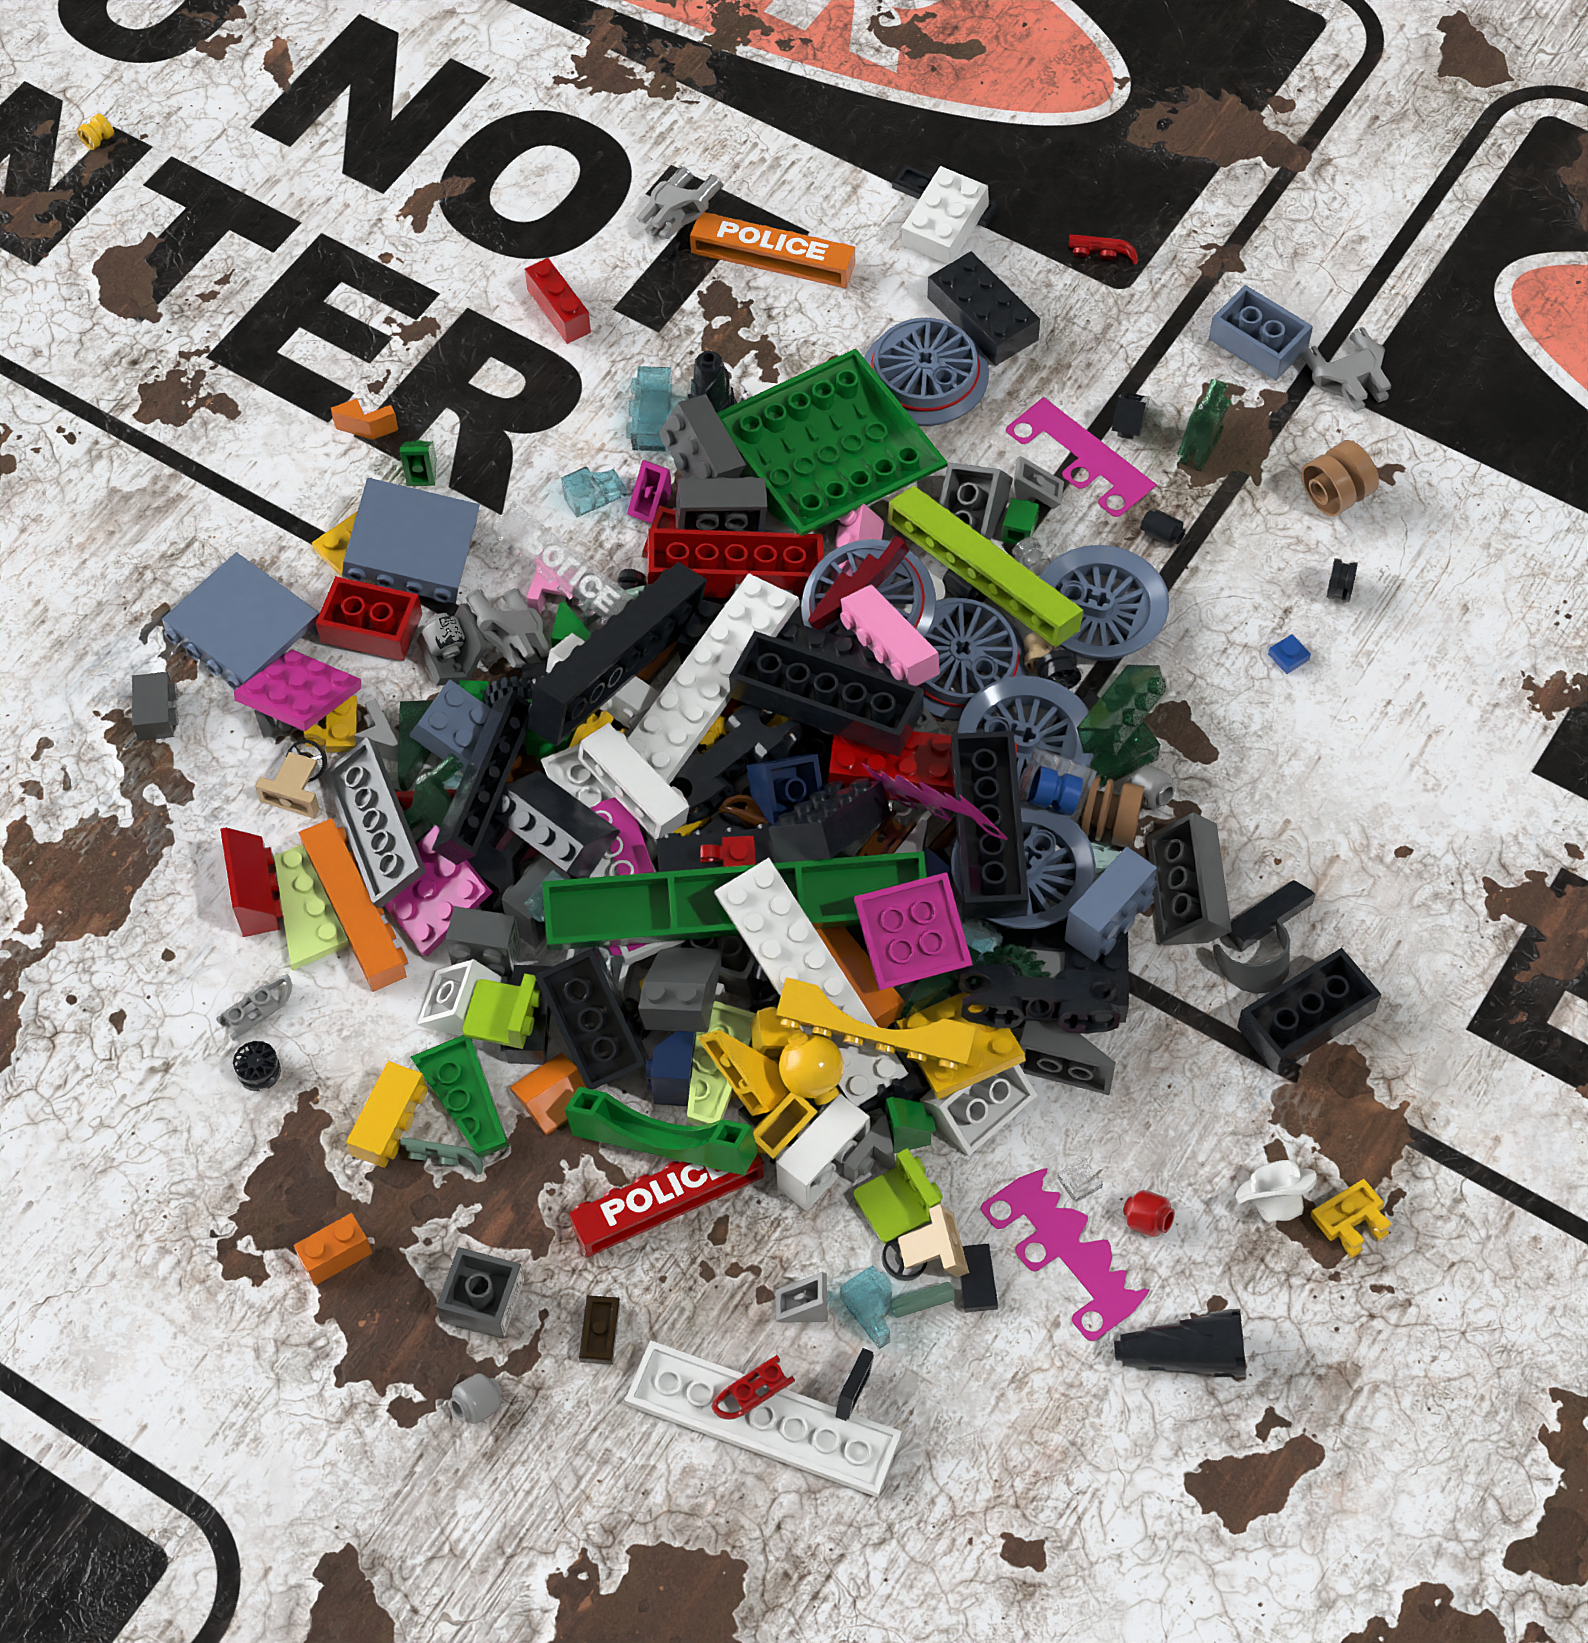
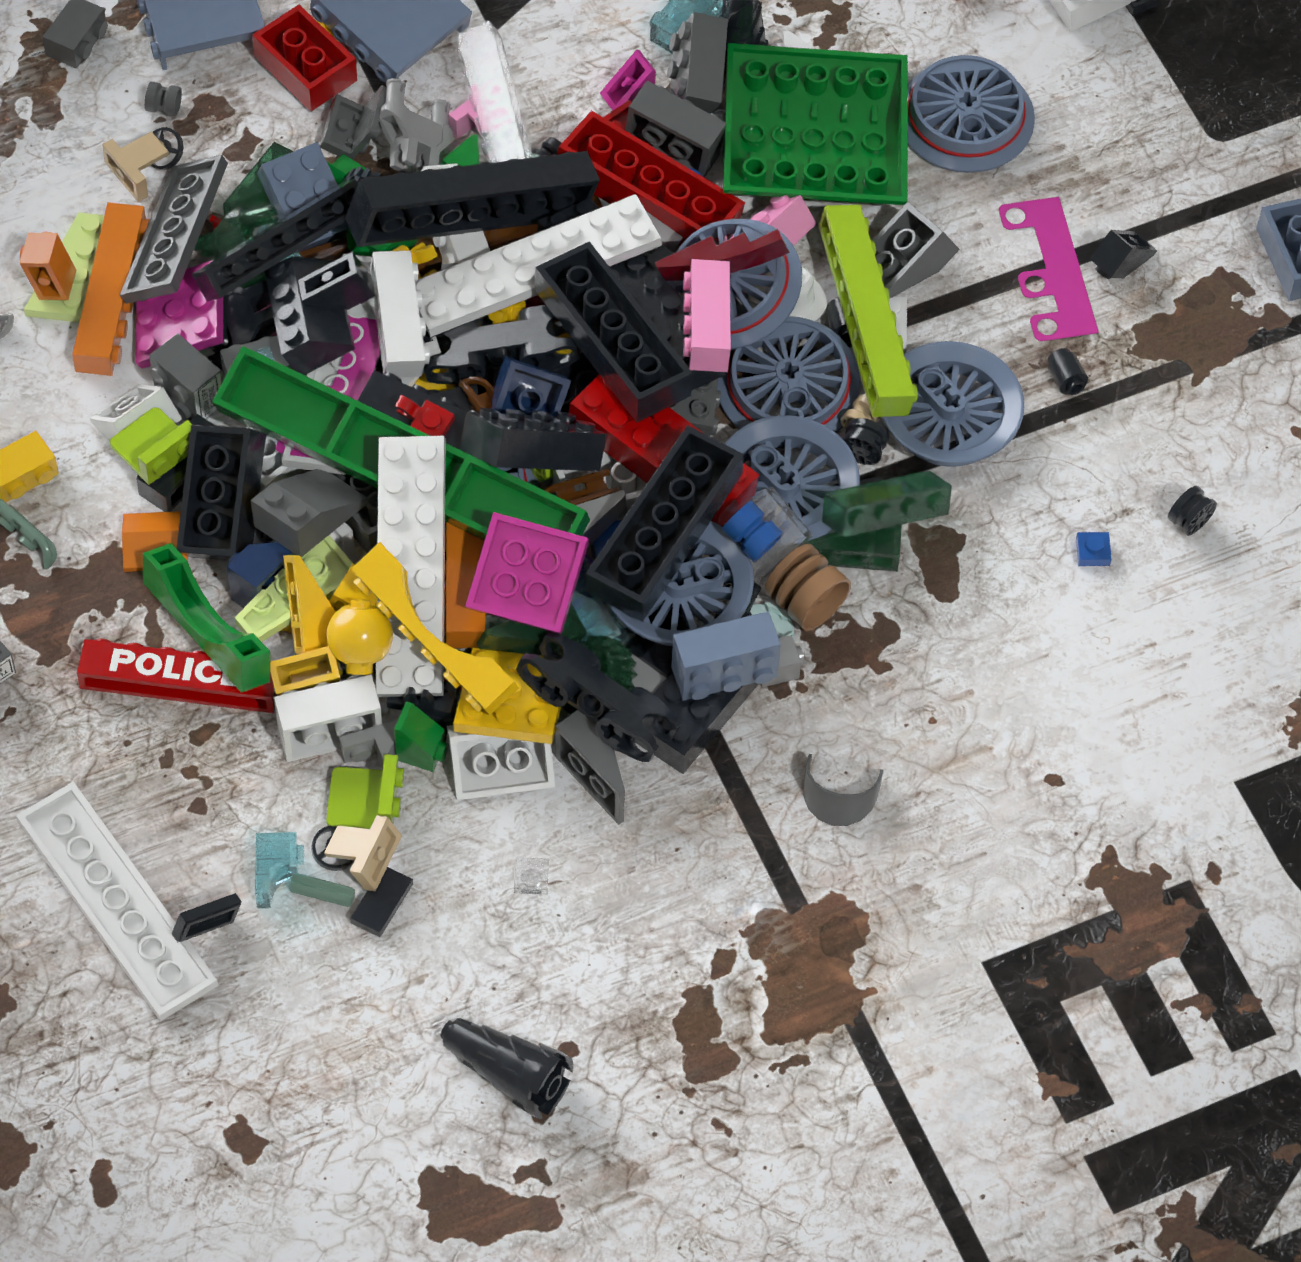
camera: 30 degrees right, 0 degrees up
red slope [220,827,283,937] -> none
dark pink plate [234,649,361,731] -> none
yellow plate [304,696,358,753] -> none
light grey slope [354,698,402,762] -> none
green wing [410,1035,510,1158] -> none
light grey head [422,613,465,659] -> none
clear light blue arch [561,466,627,518] -> none
dark brown plate [579,1295,620,1365] -> none
red piece [711,1355,795,1420] -> none
light grey slope [776,1272,828,1323] -> none
dark pink piece [862,763,1008,840] -> none
black brick [927,251,1040,366] -> none
dark pink piece [981,1168,1150,1341] -> none
green brick [1001,498,1039,548] -> none
clear wheel [1012,537,1051,576] -> none
light grey slope [1014,456,1064,509] -> none
red piece [1068,234,1138,264] -> none
red head [1123,1190,1175,1237] -> none
light grey head [1128,764,1175,809] -> none
dark grey slope [1146,812,1232,945] -> none
clear green connector [1177,379,1232,471] -> none
black slope [1226,880,1316,952] -> none
white hat [1236,1160,1317,1223] -> none
black brick [1237,947,1382,1074] -> none
medium nougat wheel [1301,440,1379,517] -> none
yellow plate [1310,1179,1391,1258] -> none
none -> orange brick [20,231,77,300]
none -> black slope [298,252,375,310]

